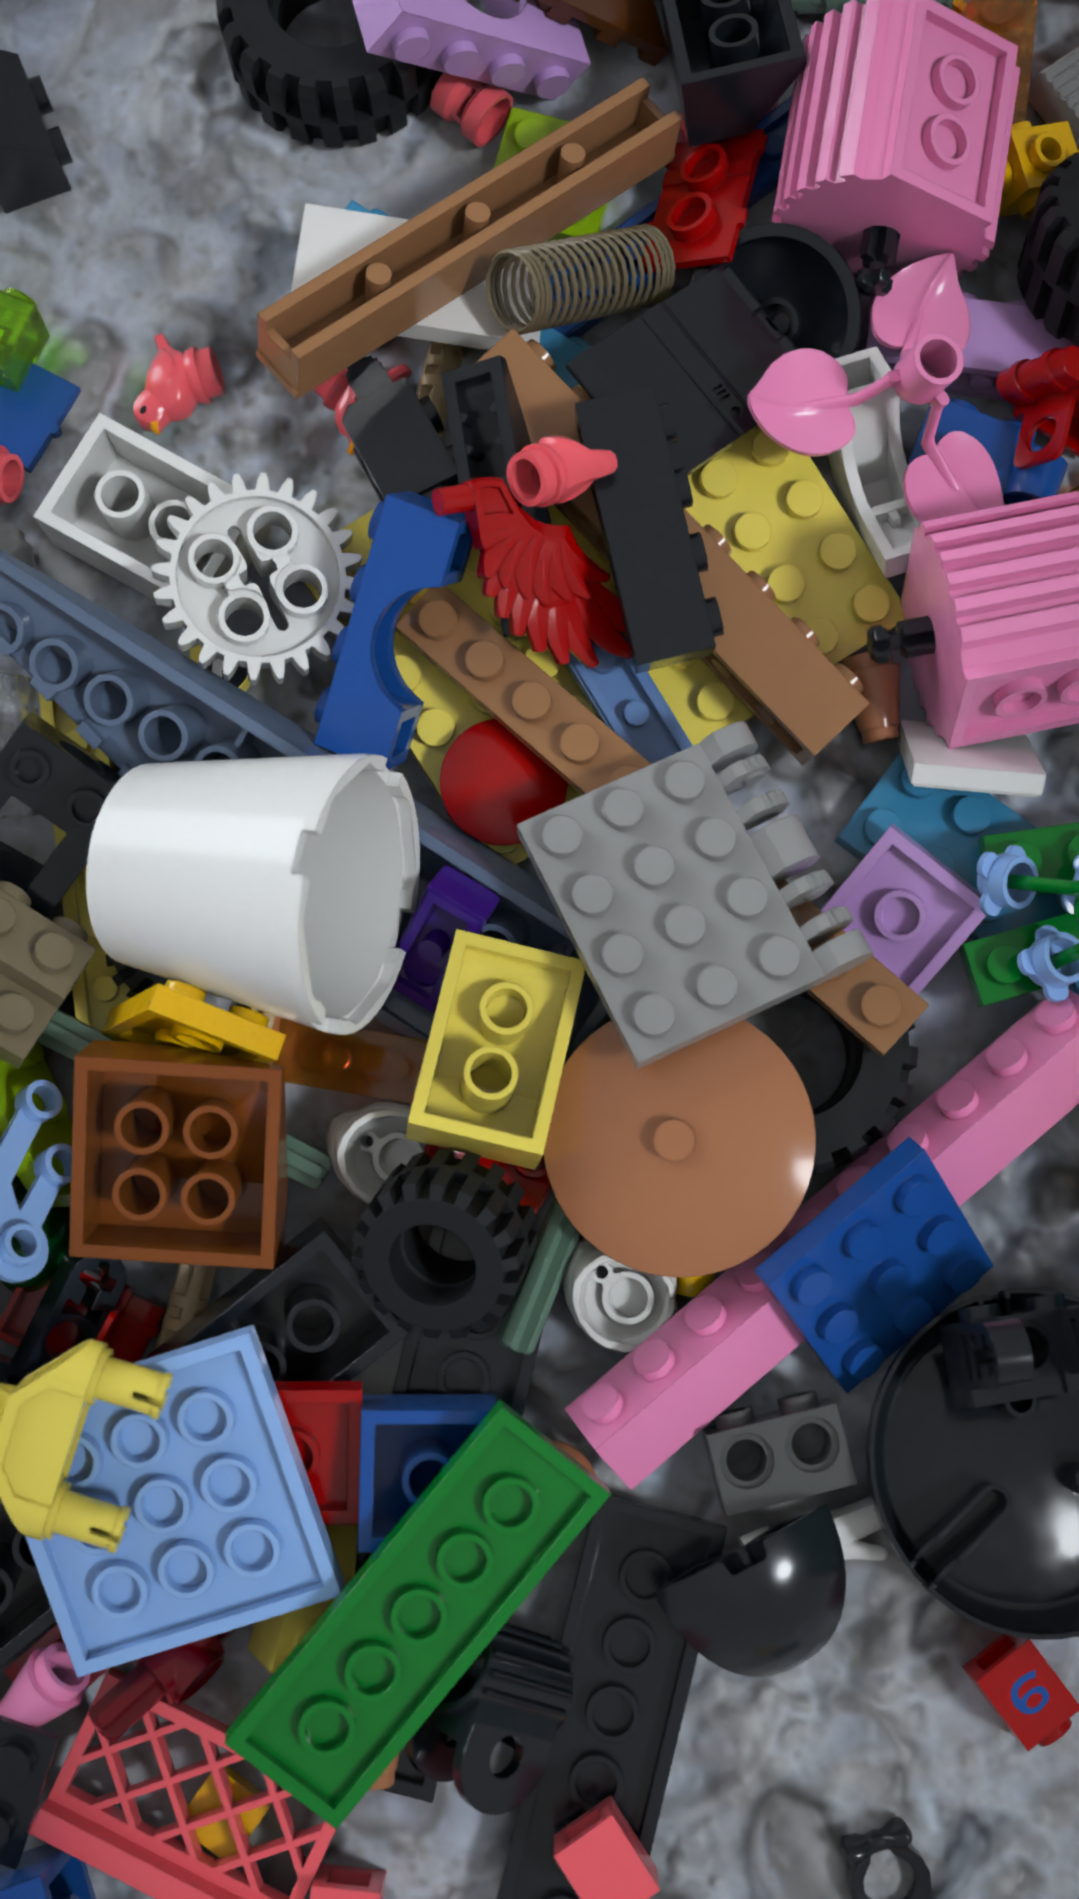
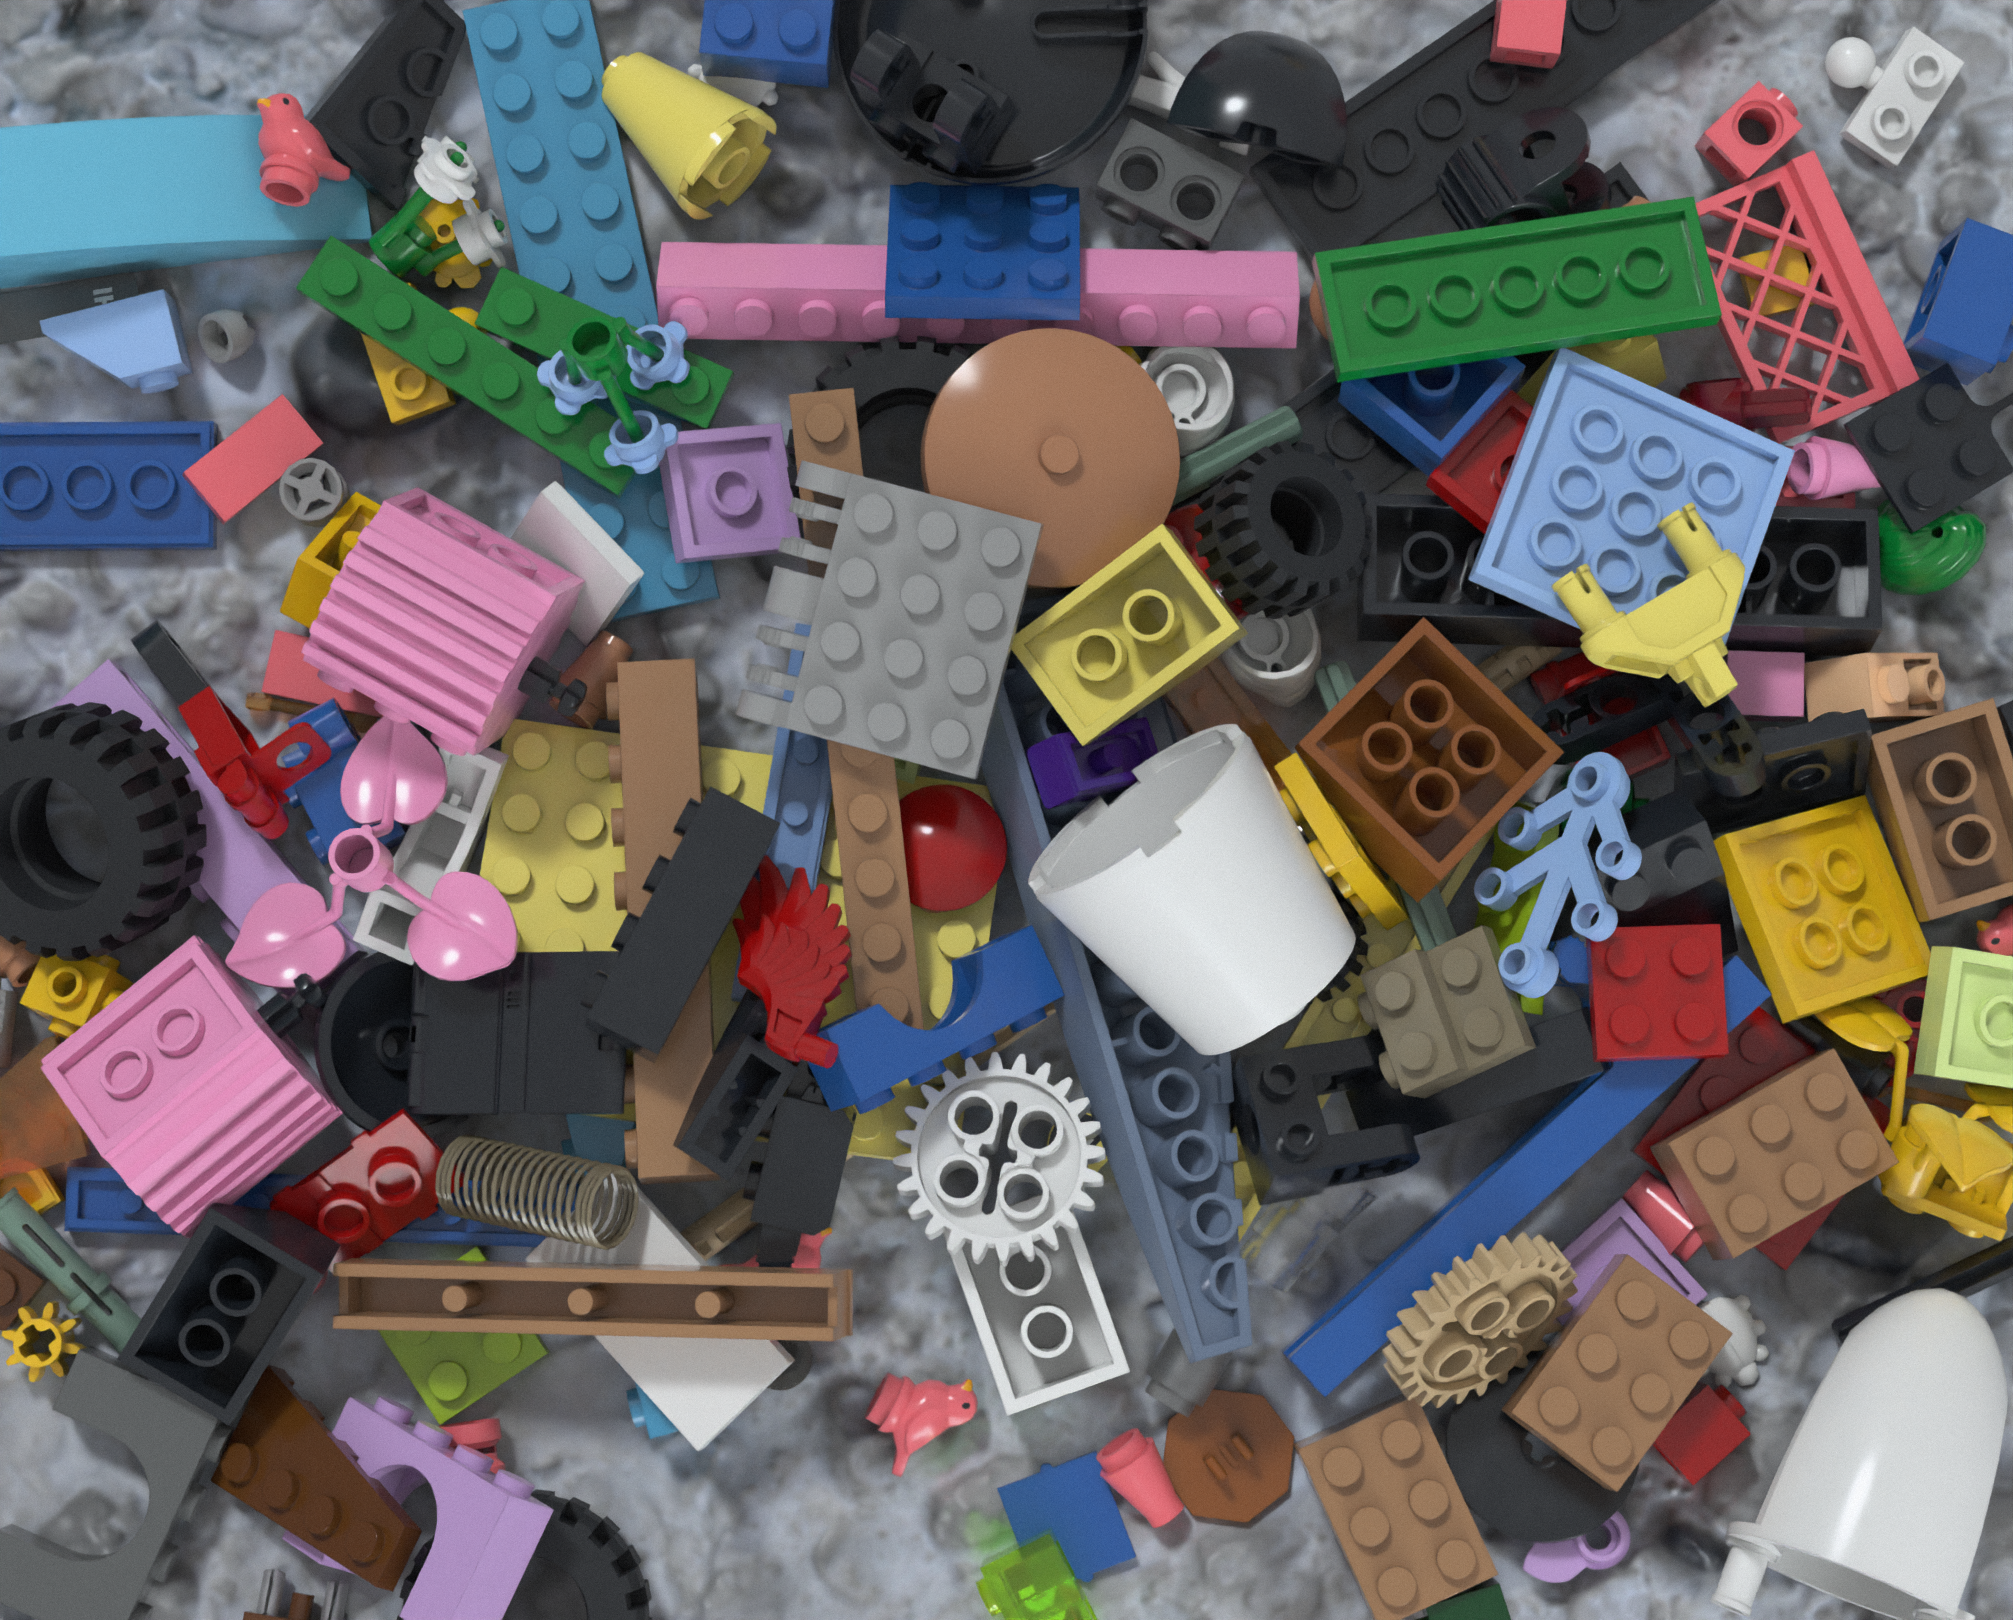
camera: 145 degrees left, 5 degrees up
coral animal [506,436,618,508] -> none

